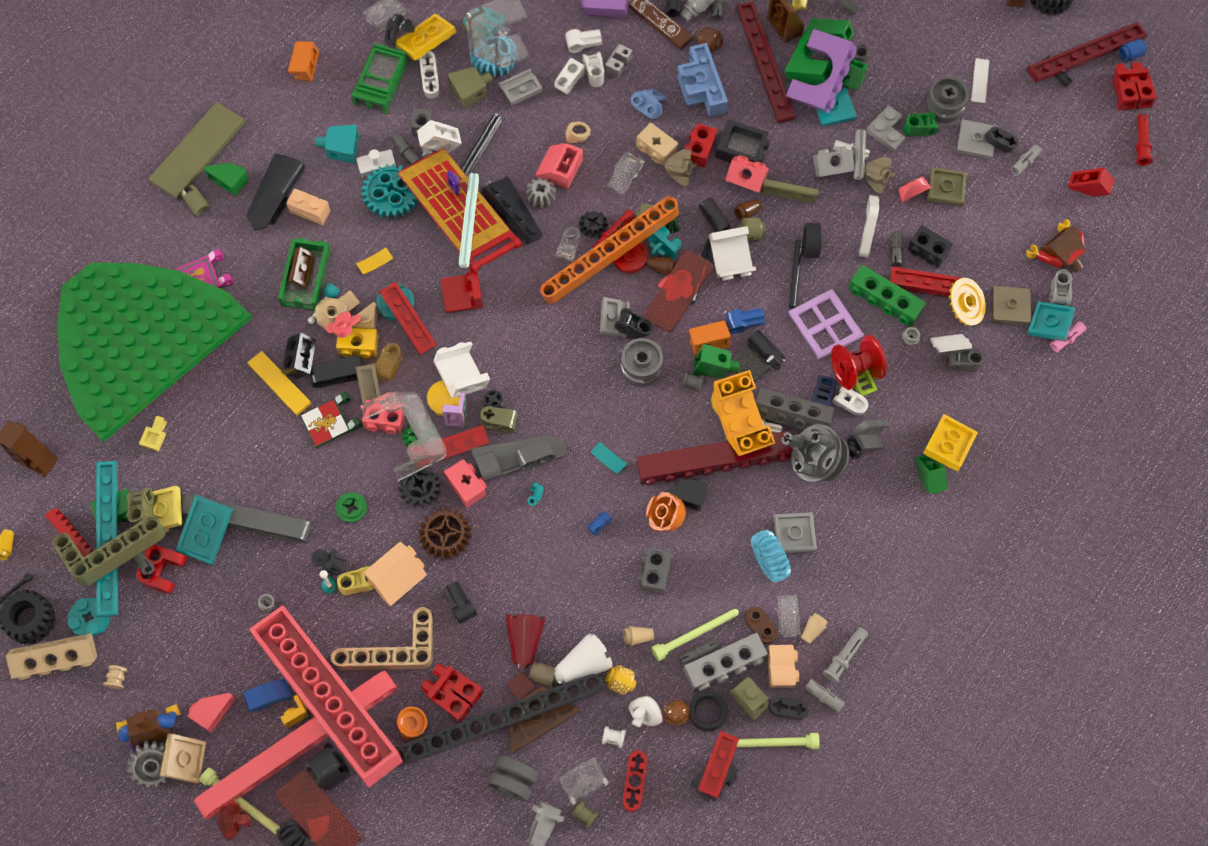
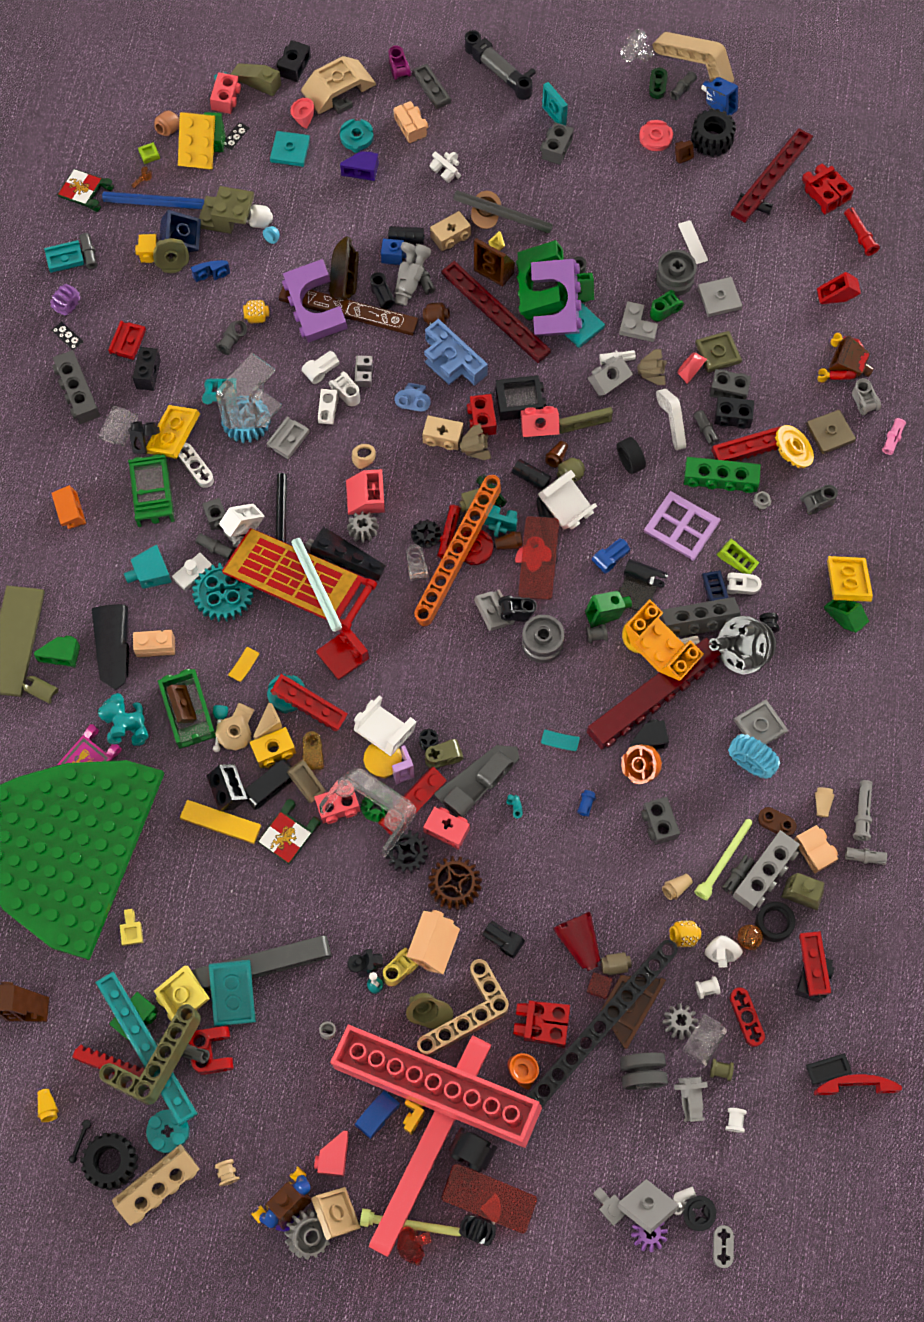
camera: 25 degrees left, 0 degrees up
olive piece [127,487,154,524] -> none
coral plate [326,312,361,338] -> none
green gear [335,492,367,523] -> none
dark purple slope [447,171,460,195] -> none
olive torso [448,67,493,110] -> none
white cone [554,633,612,684] -> none
clear brick [608,153,644,195] -> none
orange hinge [689,320,731,356] -> none
yellowish green piece [736,733,819,750] -> none
black beam [769,697,808,720] -> none
clear plate [777,595,801,637] -> none
black bar [789,240,803,309] -> none
red piece [831,334,887,390] -> none
dark grey panel [852,420,889,450] -> none
light grey axle [854,129,866,180] -> none
white piece [930,334,972,352] -> none
black beam [985,126,1019,152] -> none
light grey pin [1010,144,1042,176] -> none
teal plate [1028,301,1075,342] -> none
blue brick [1119,39,1147,61] -> none
none -> teal animal [97,693,149,746]
none -> olive piece [406,993,453,1029]
none -> light grey gear [662,1003,698,1040]
none -> dark grey brick [709,369,751,399]

